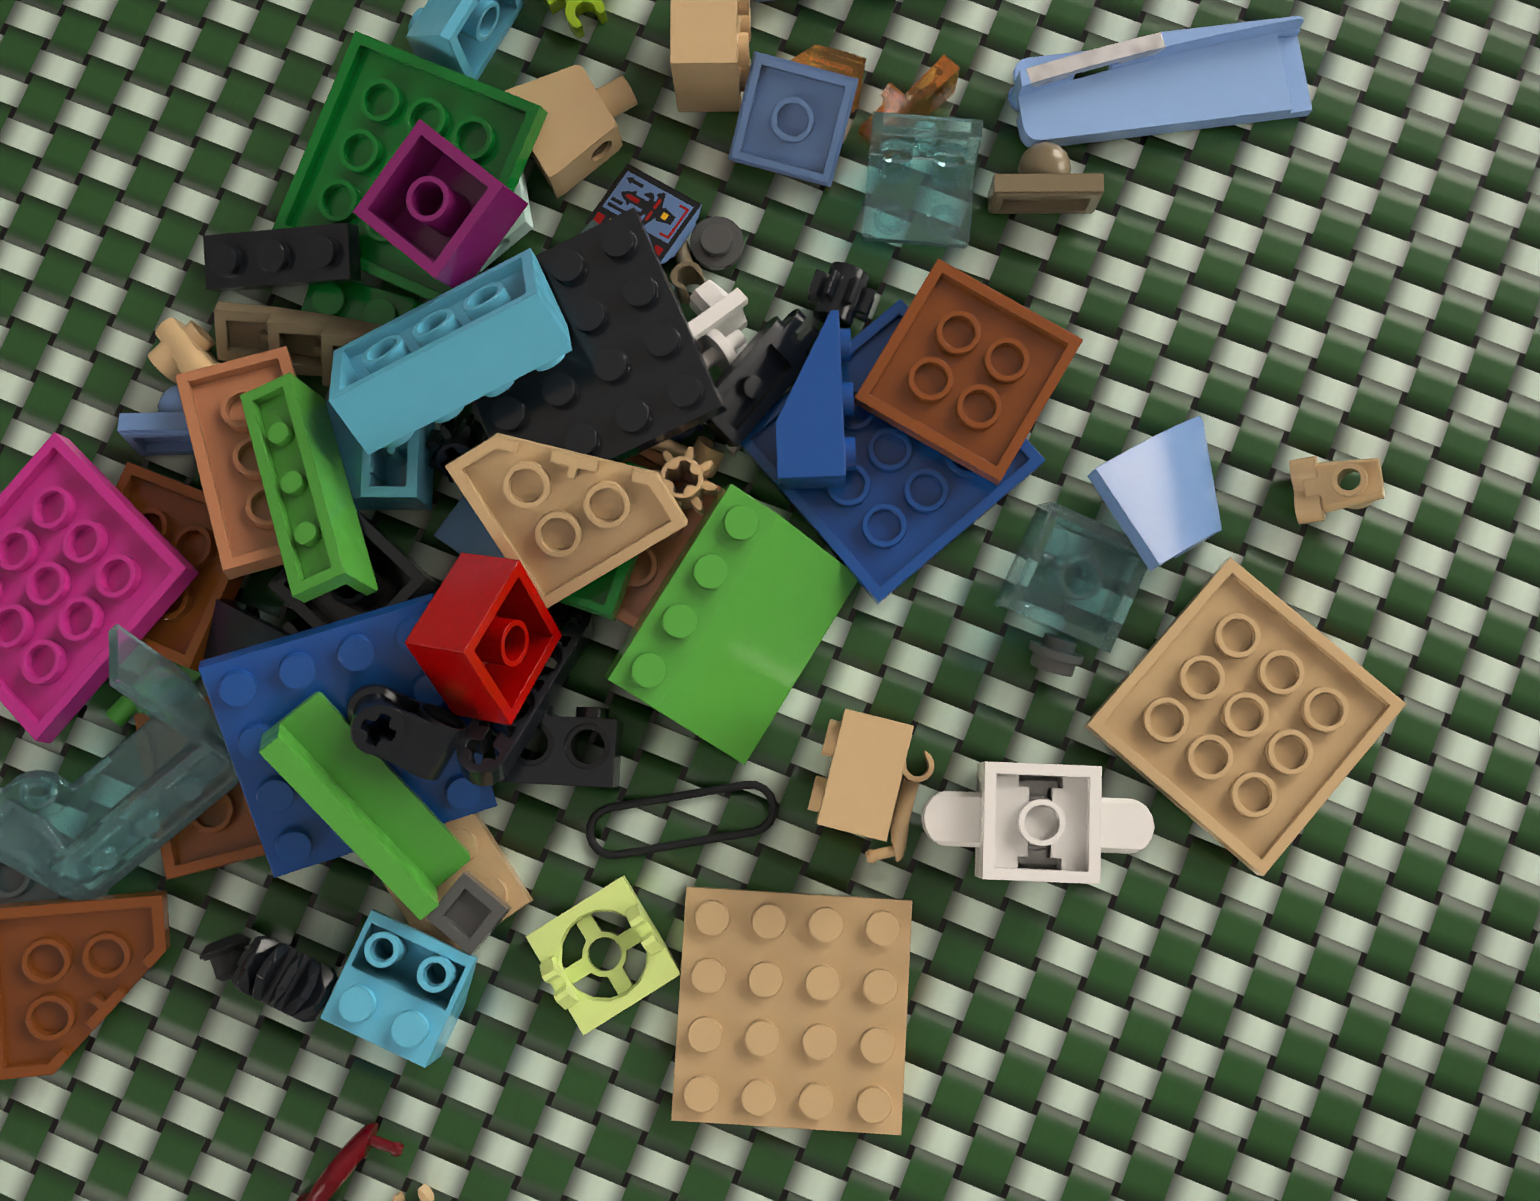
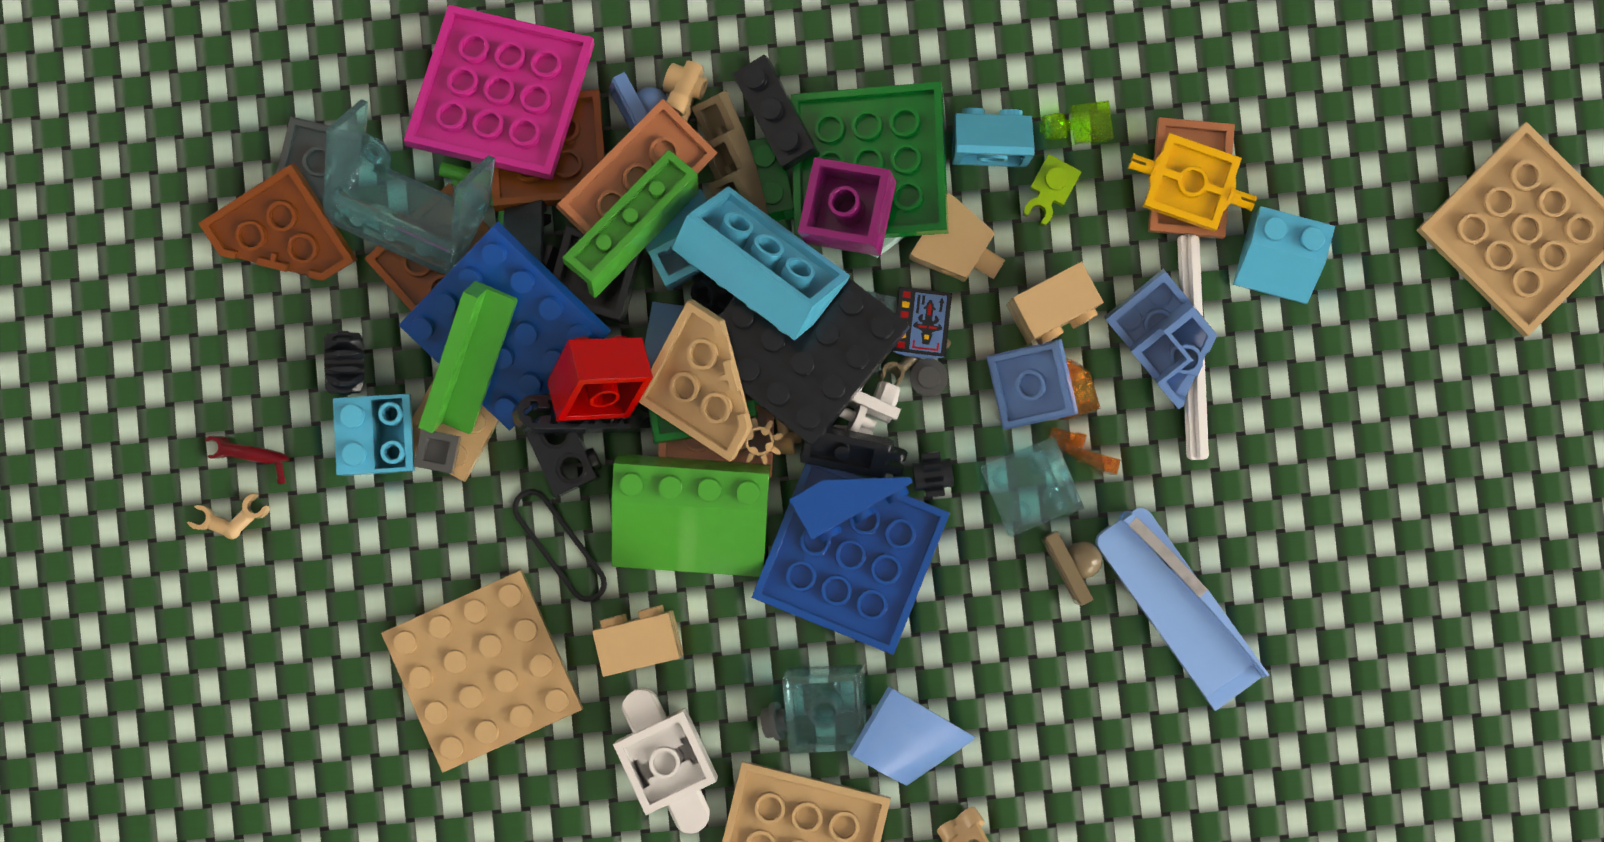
camera: 60 degrees right, 5 degrees up
black piece [200,933,251,982] -> none
black piece [346,683,467,781] -> none
yellowish green piece [525,875,681,1036] -> none
dark orange plate [854,258,1083,486] -> none
tan piece [865,751,934,863] -> none

